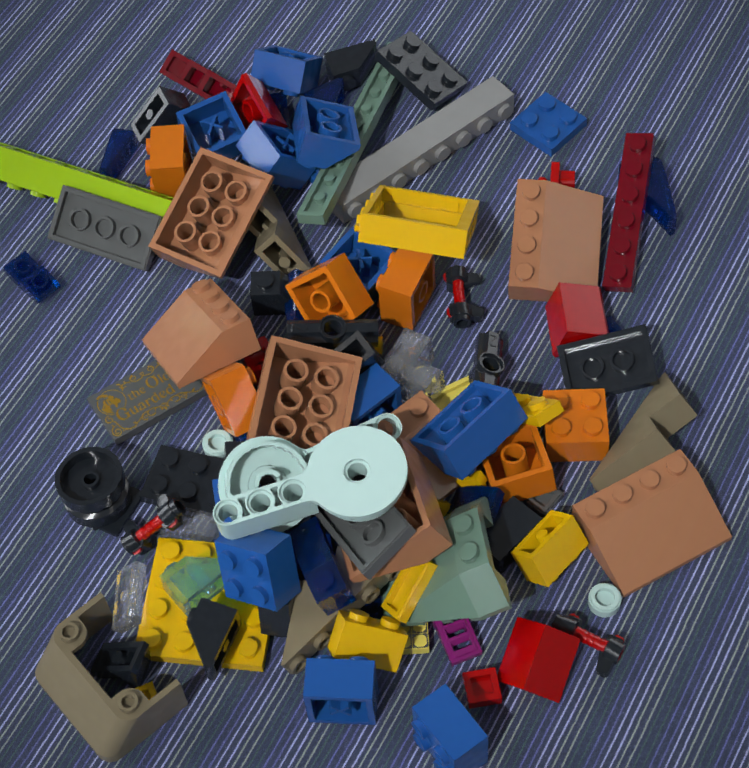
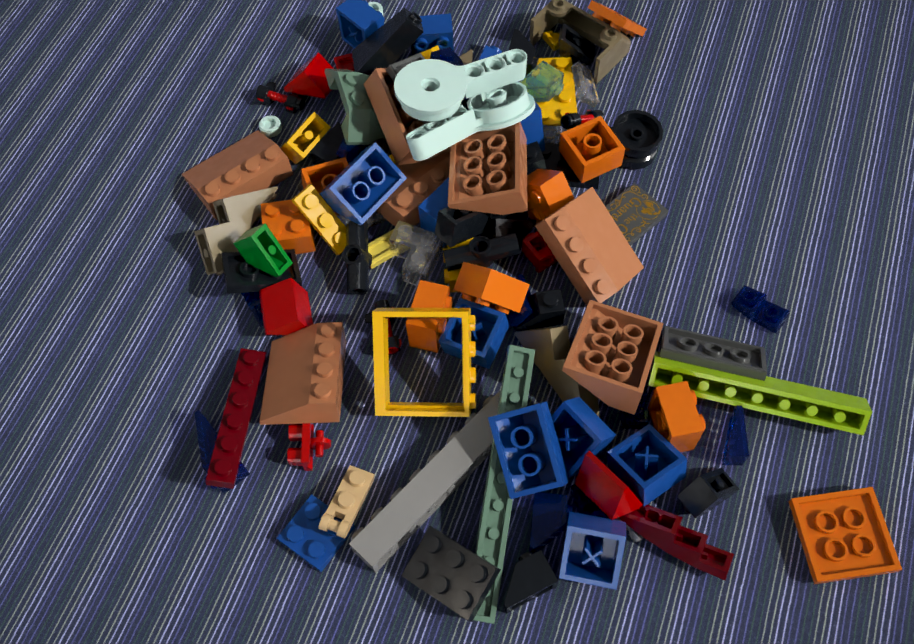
camera: 170 degrees right, 5 degrees up
none -> green slope [233,223,293,277]
none -> tan plate [318,465,375,539]
none -> black slope [352,8,424,76]
none -> orange brick [559,116,625,183]
none -> orange plate [588,0,647,37]
none -> orange plate [788,487,902,584]

